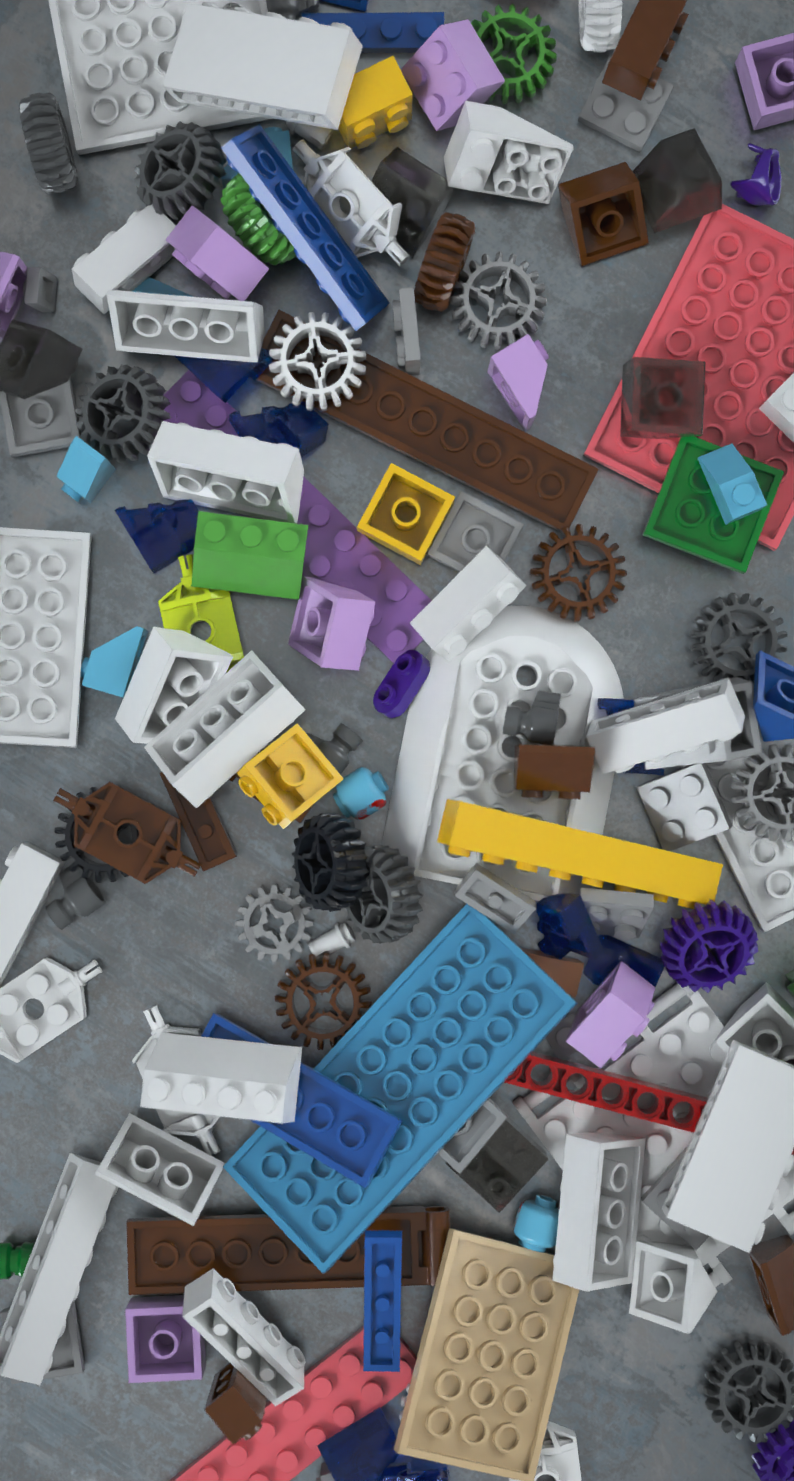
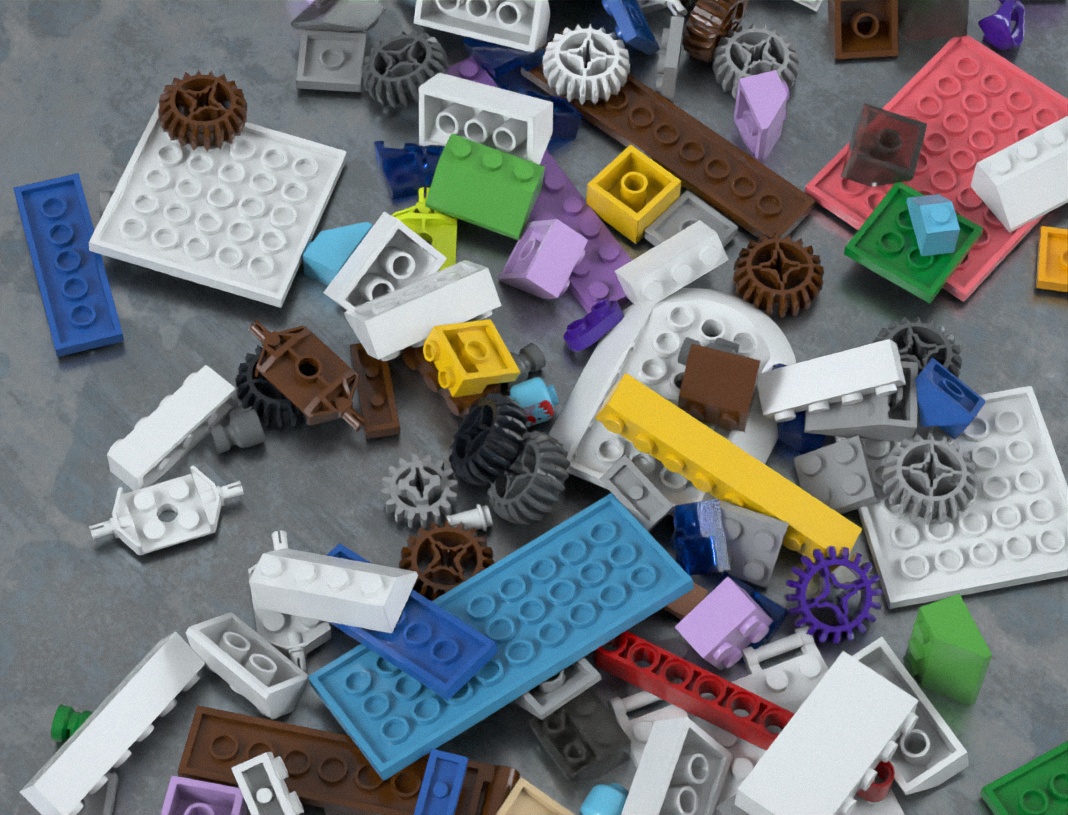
camera: 10 degrees right, 30 degrees down
medium azure slope [56,436,116,503] -> none

